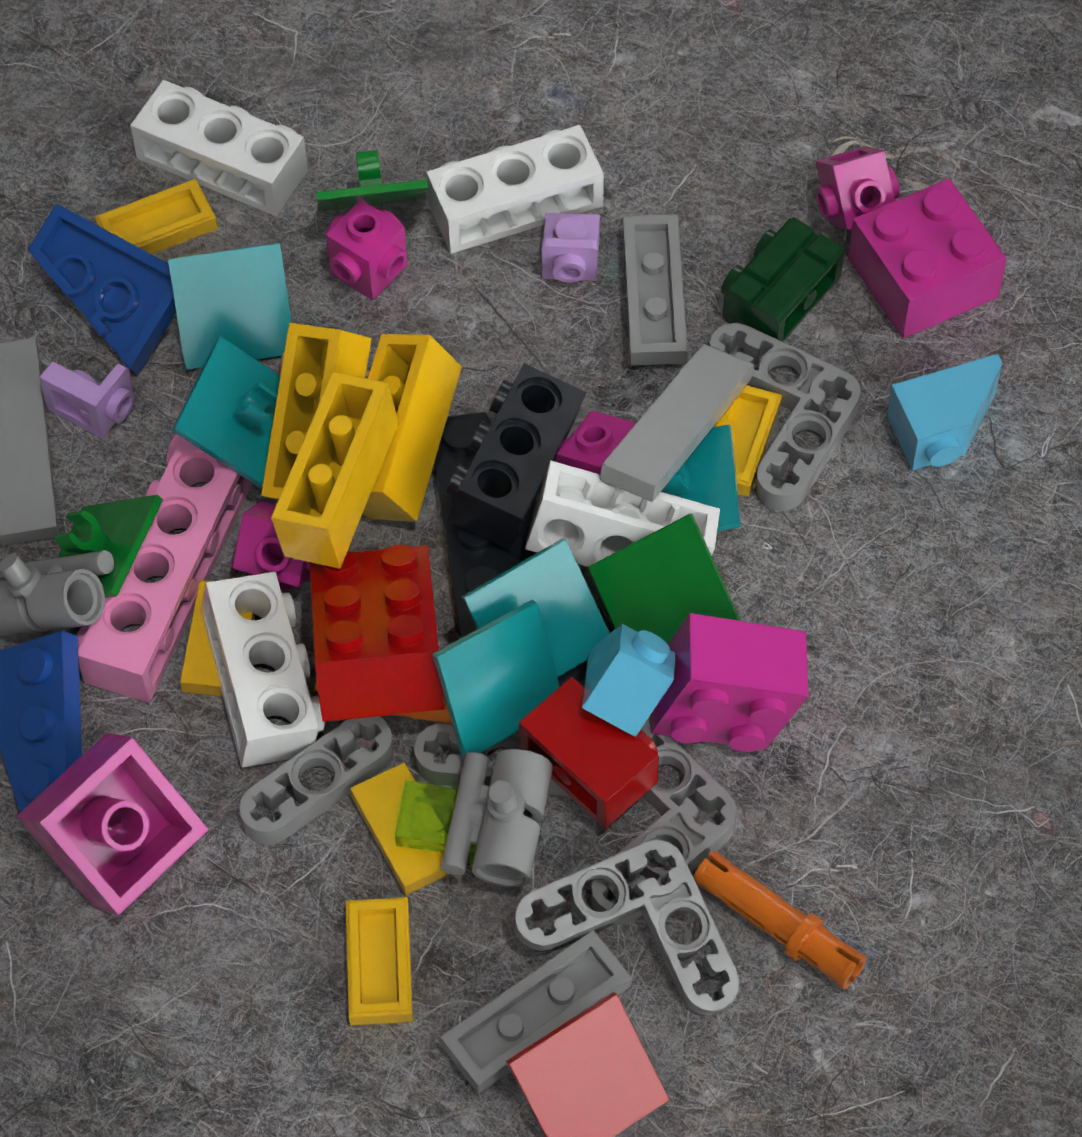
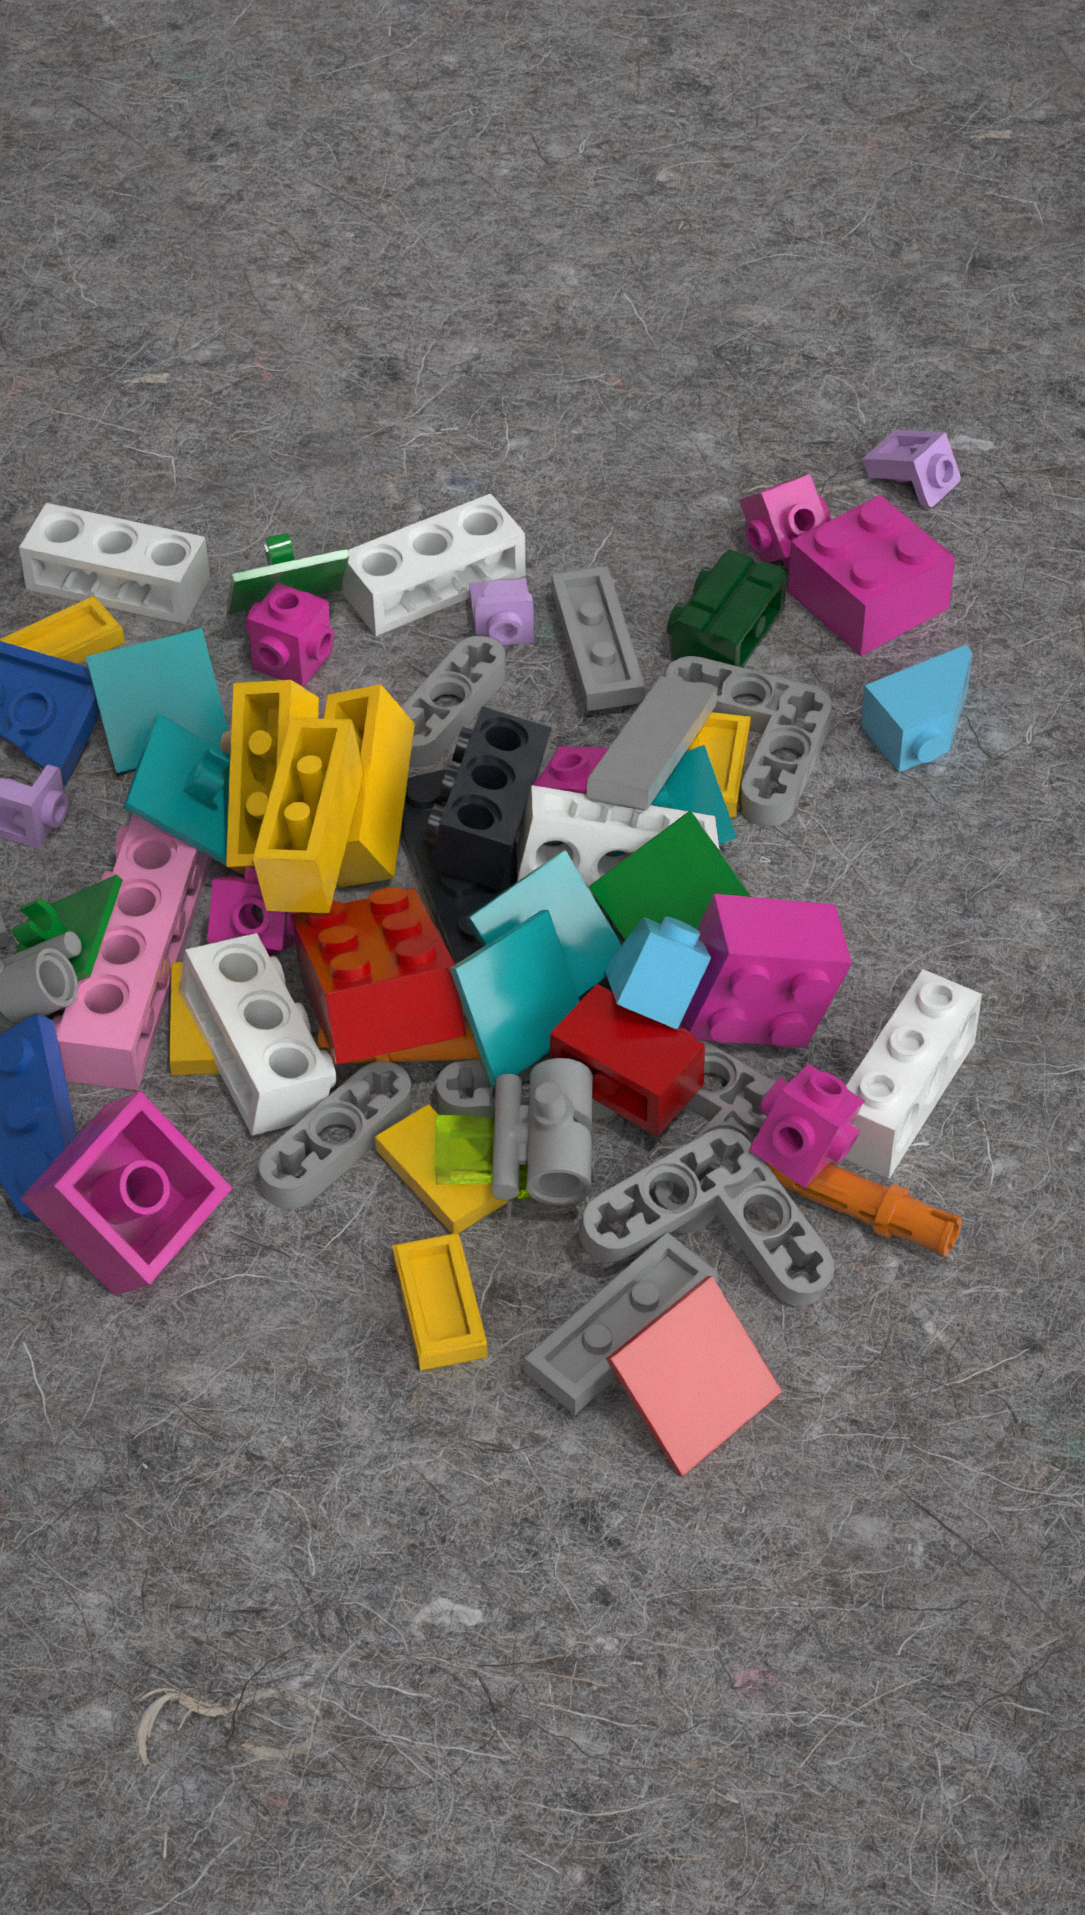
camera: 10 degrees left, 10 degrees down
none -> light grey beam [401,636,506,767]
none -> dark pink brick [749,1064,865,1188]
none -> white brick [844,969,982,1179]
none -> lavender bracket [862,430,961,507]

